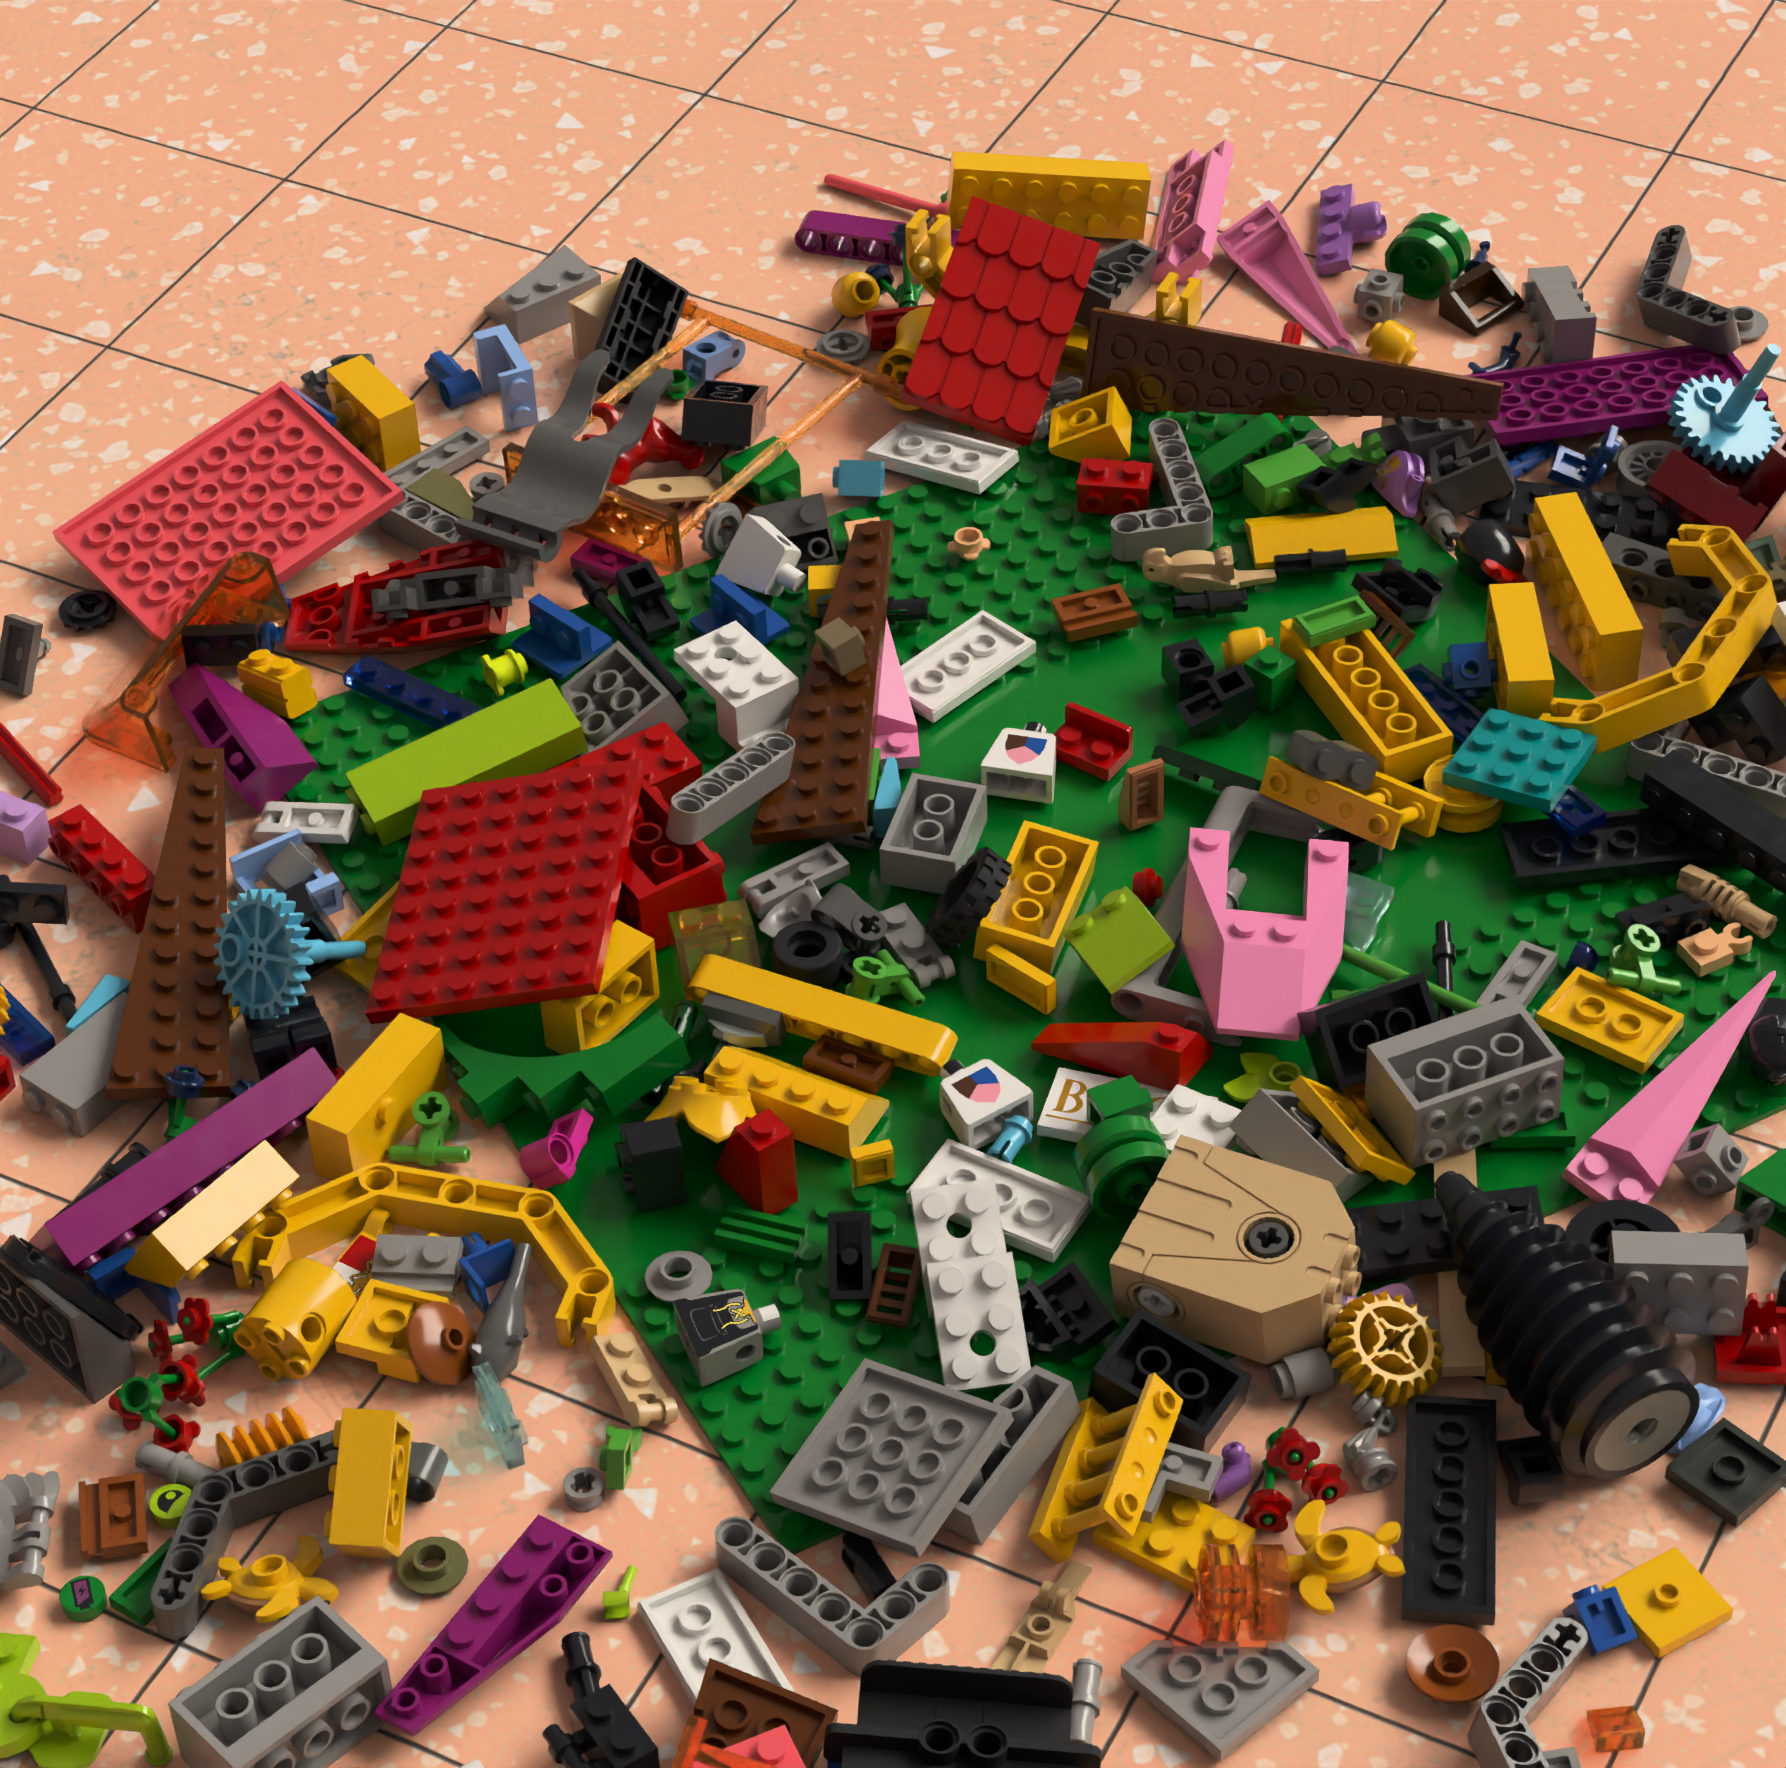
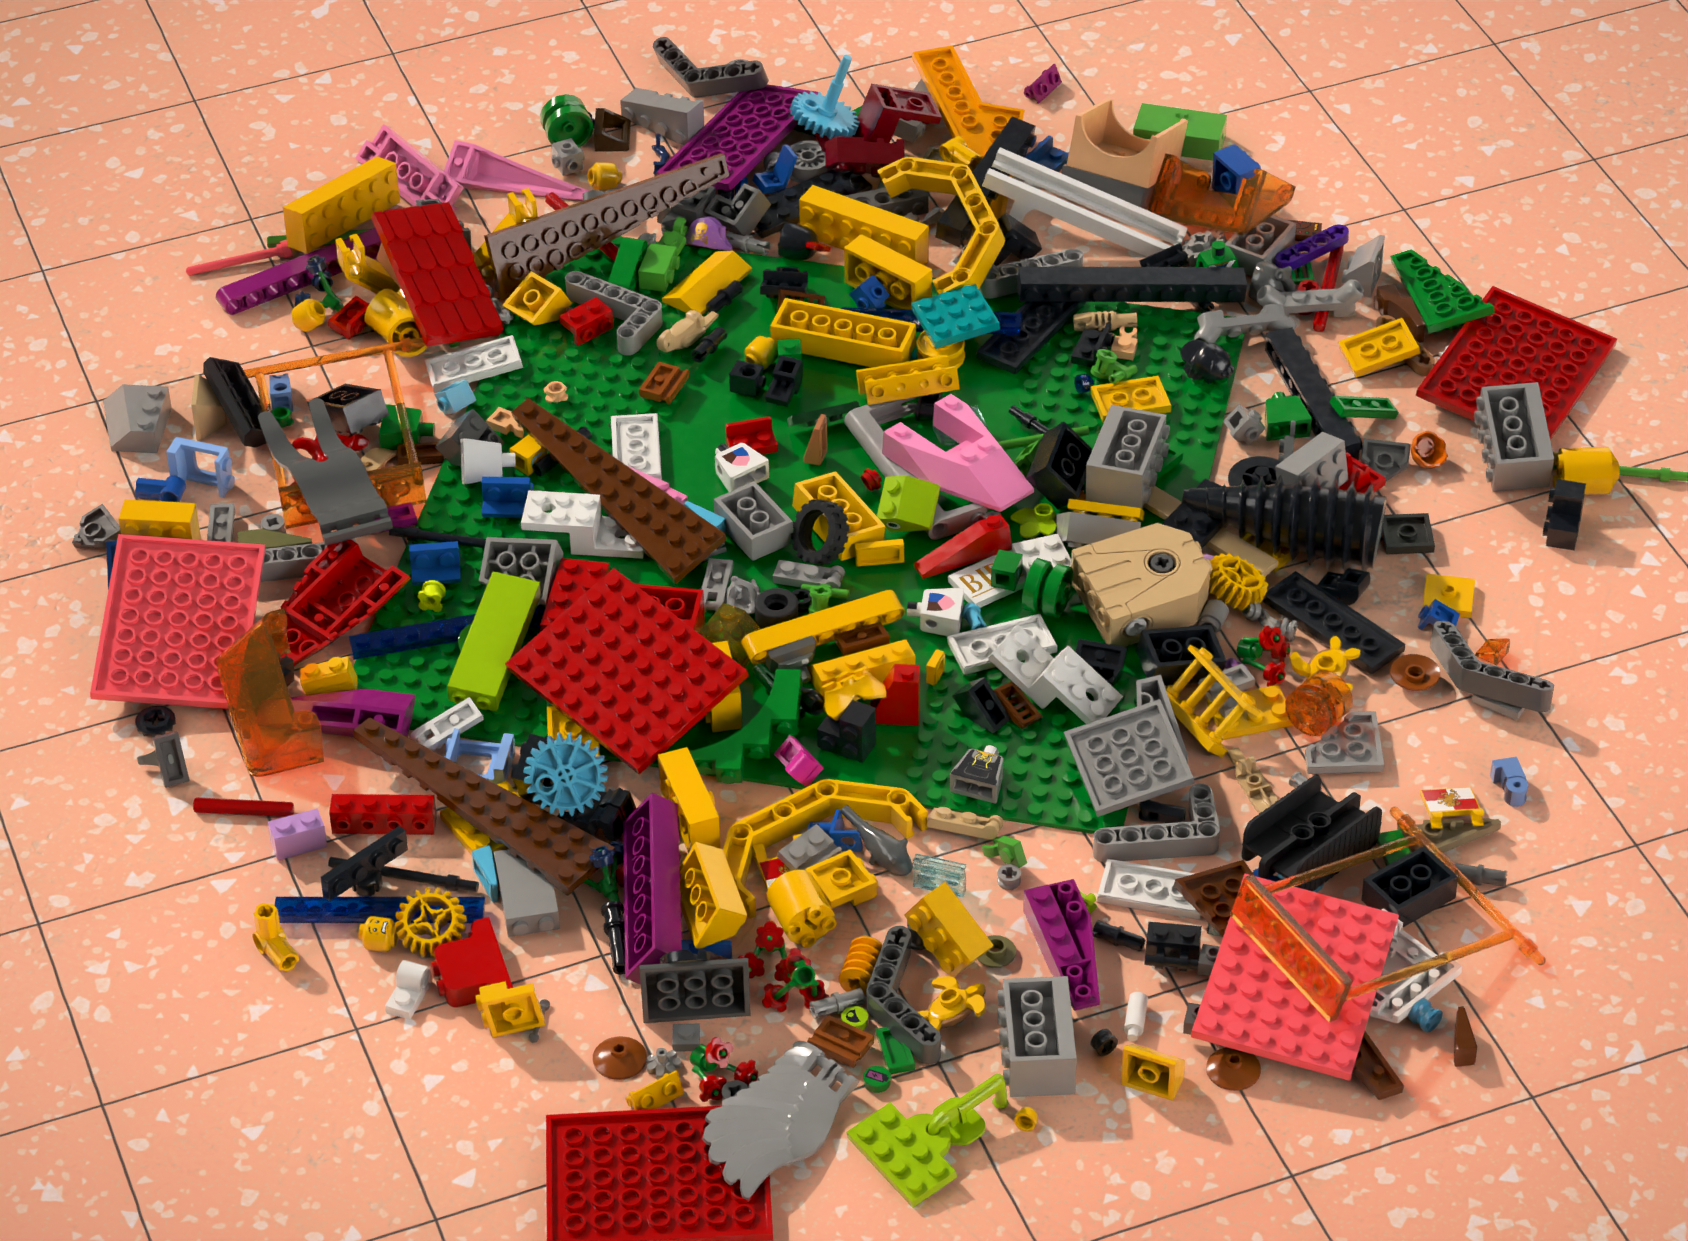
camera: 50 degrees left, 0 degrees up
light grey brick [260,841,318,893] -> none
dark grey bracket [371,563,534,620] -> none
bright green piece [388,1091,470,1167] -> none
dark orange dish [405,1301,475,1386] -> none
black brick [616,560,680,642] -> none
light grey piece [645,1250,713,1303] -> none
light grey beam [666,732,795,845] -> none
light grey gear [698,502,743,558] -> none
green tile [714,1204,808,1265] -> none
dark grey piece [810,883,887,955] -> none
dark tan plate [814,617,867,677] -> none
light grey gear [816,329,870,368] -> none
dark grey brick [1285,730,1379,790] -> none
bright green tile [1292,595,1376,648] -> none
black brick [1296,458,1378,513] -> none
medium lavender plate [1316,183,1387,277] -> none
light grey plate [1476,940,1558,1009] -> none
bright pink plate [1561,971,1776,1205] -> none

